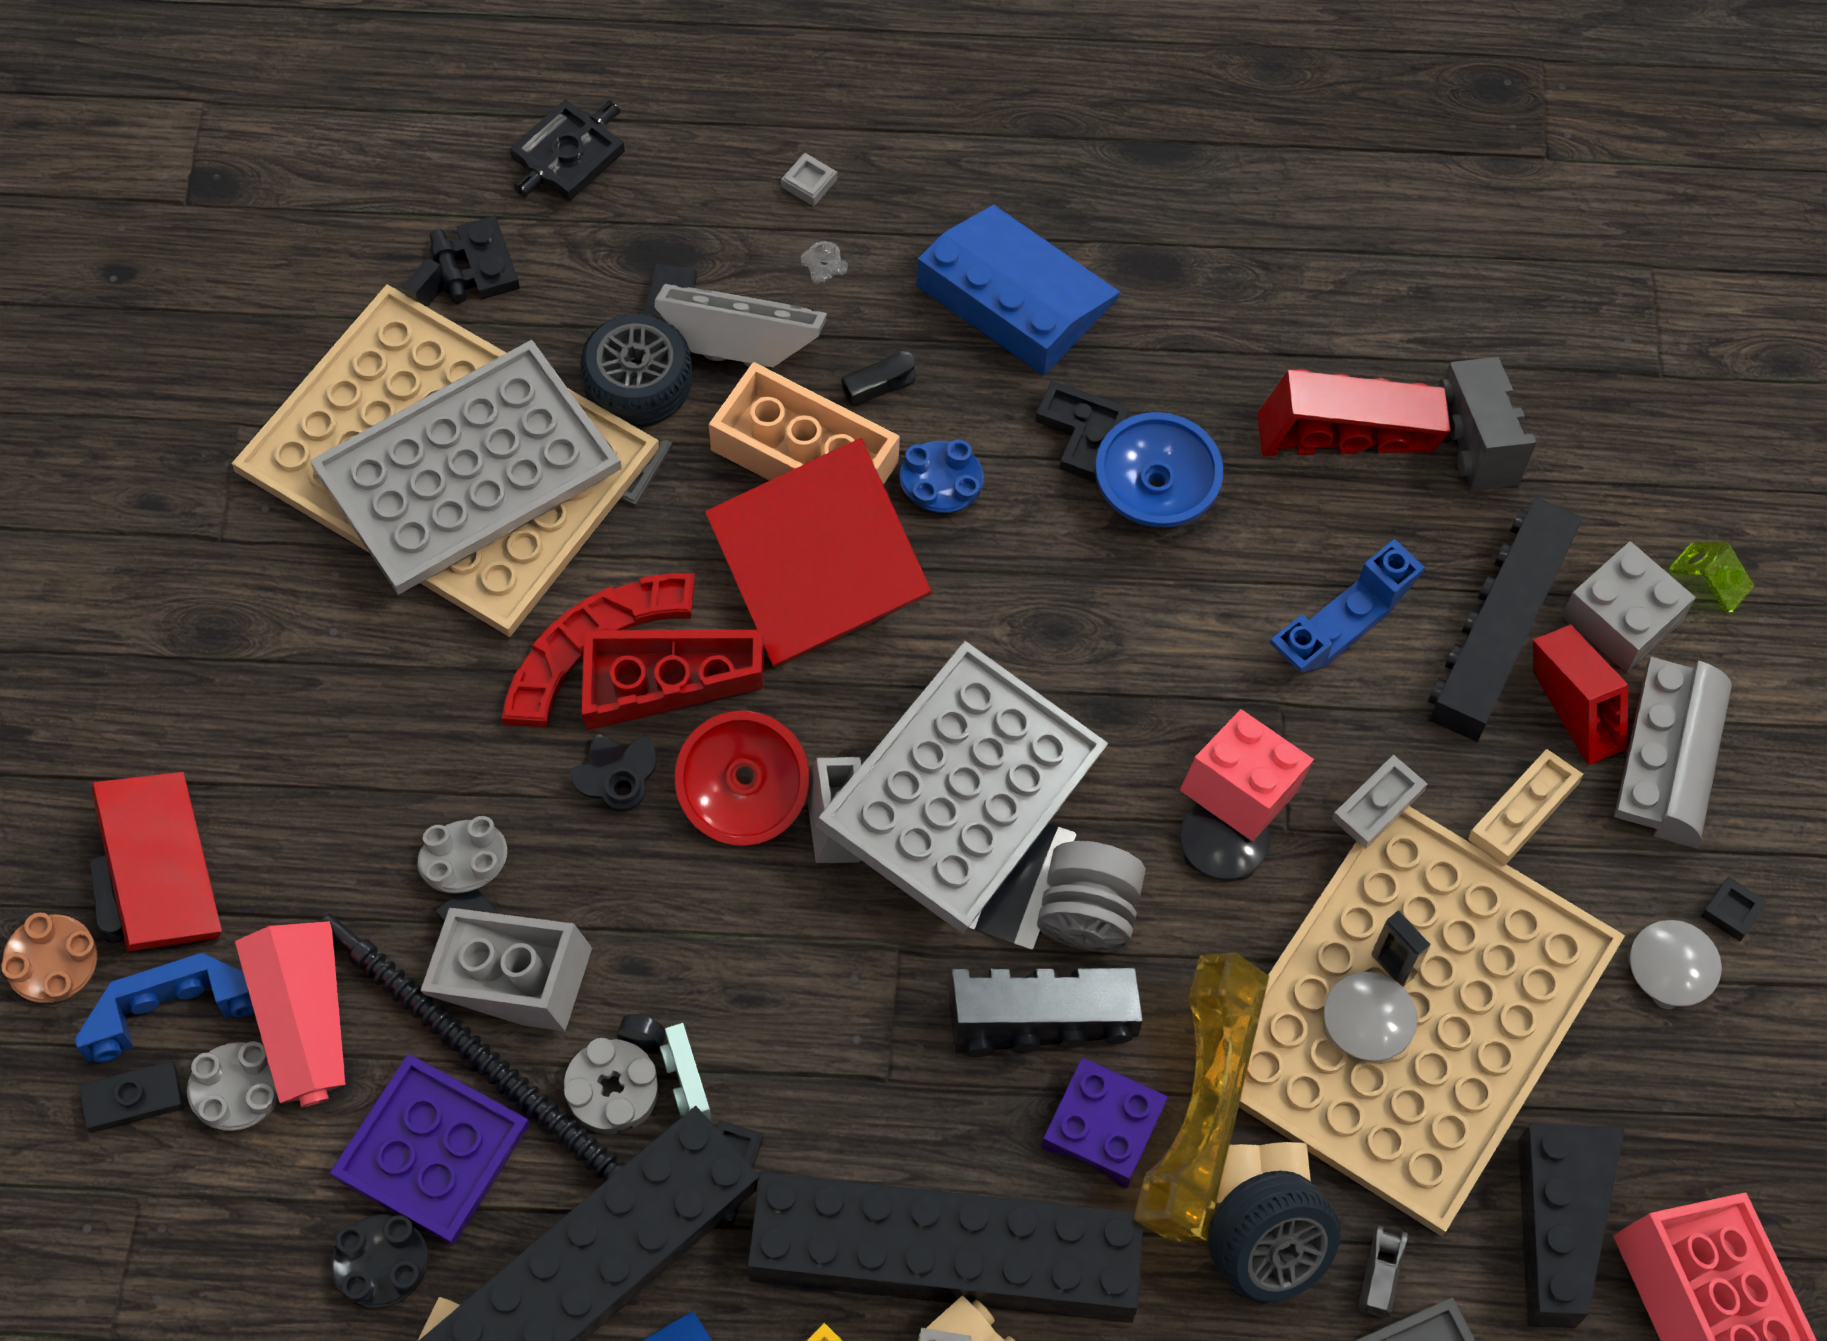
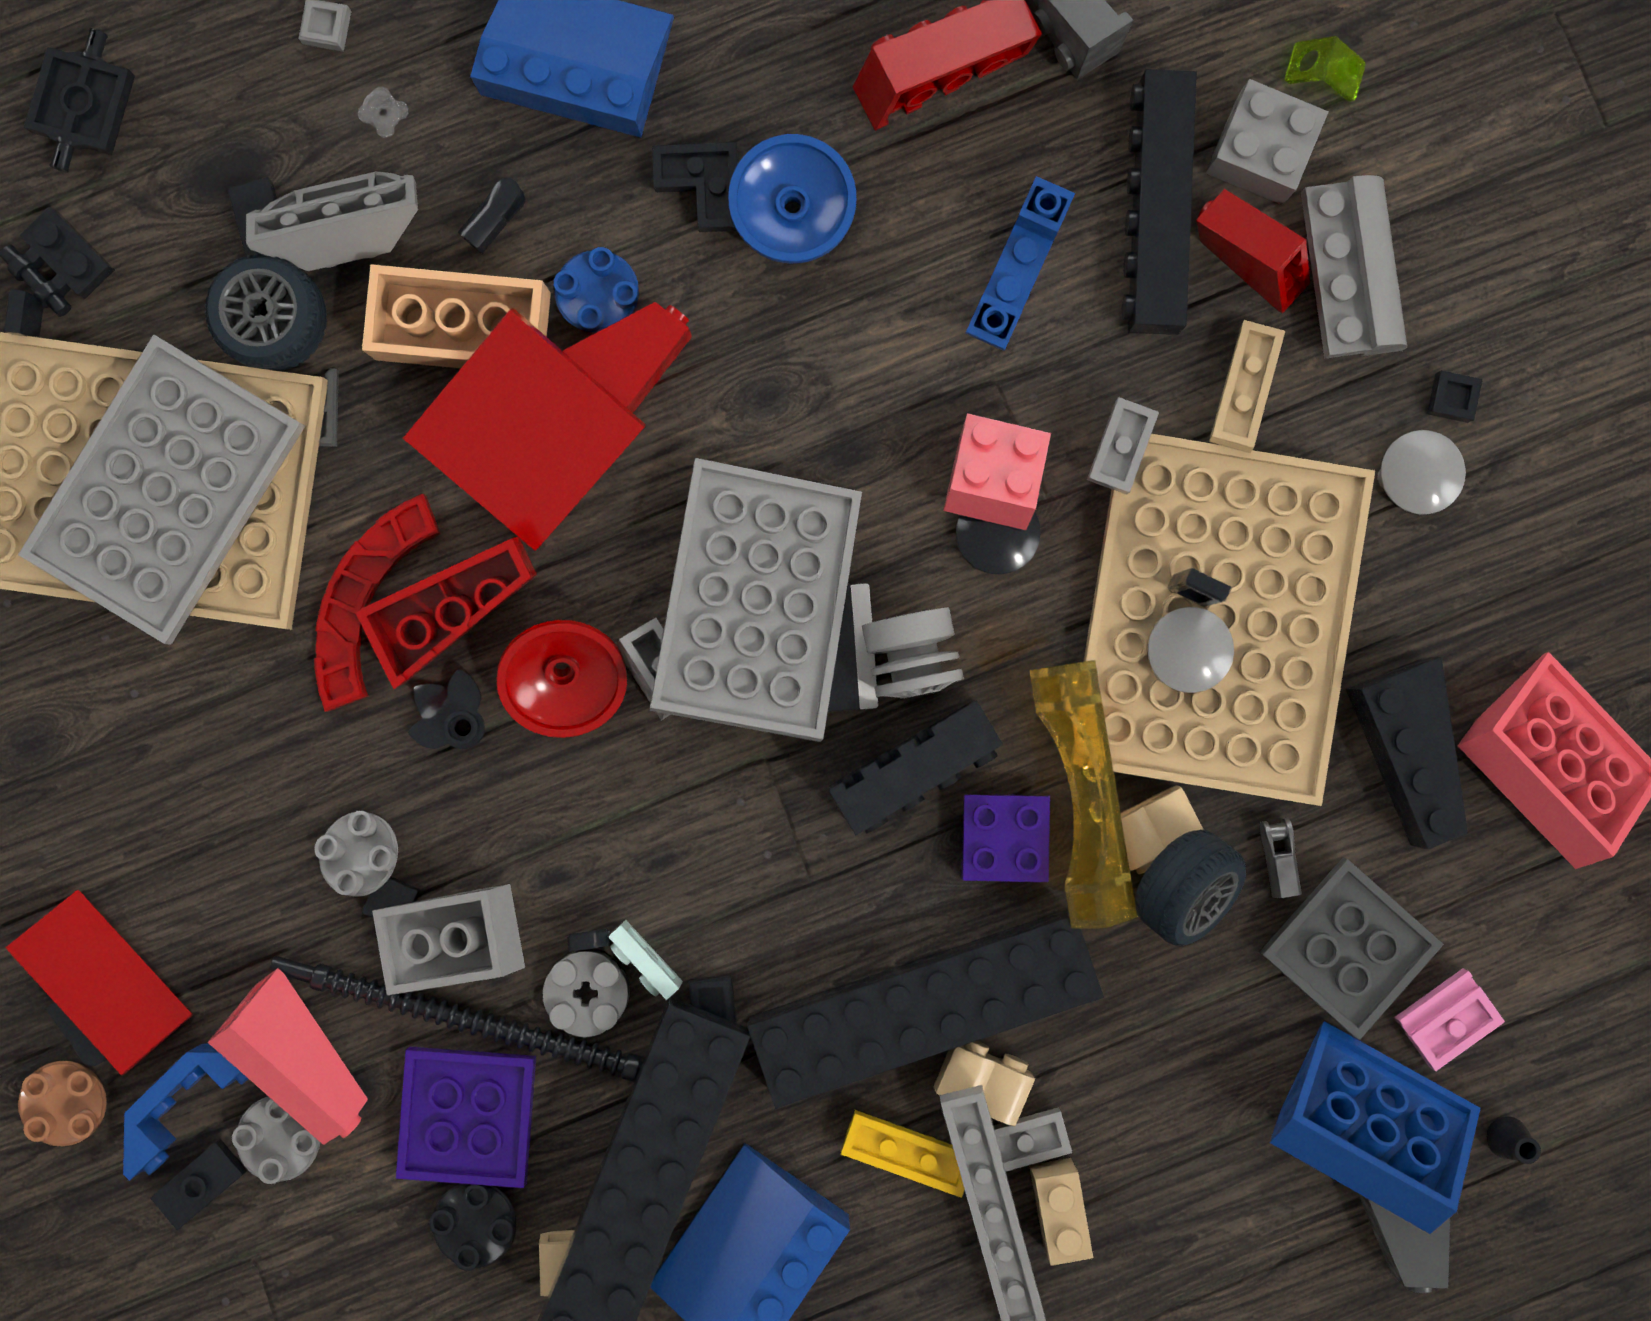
camera: 20 degrees left, 25 degrees up
none -> red slope [563,302,692,413]

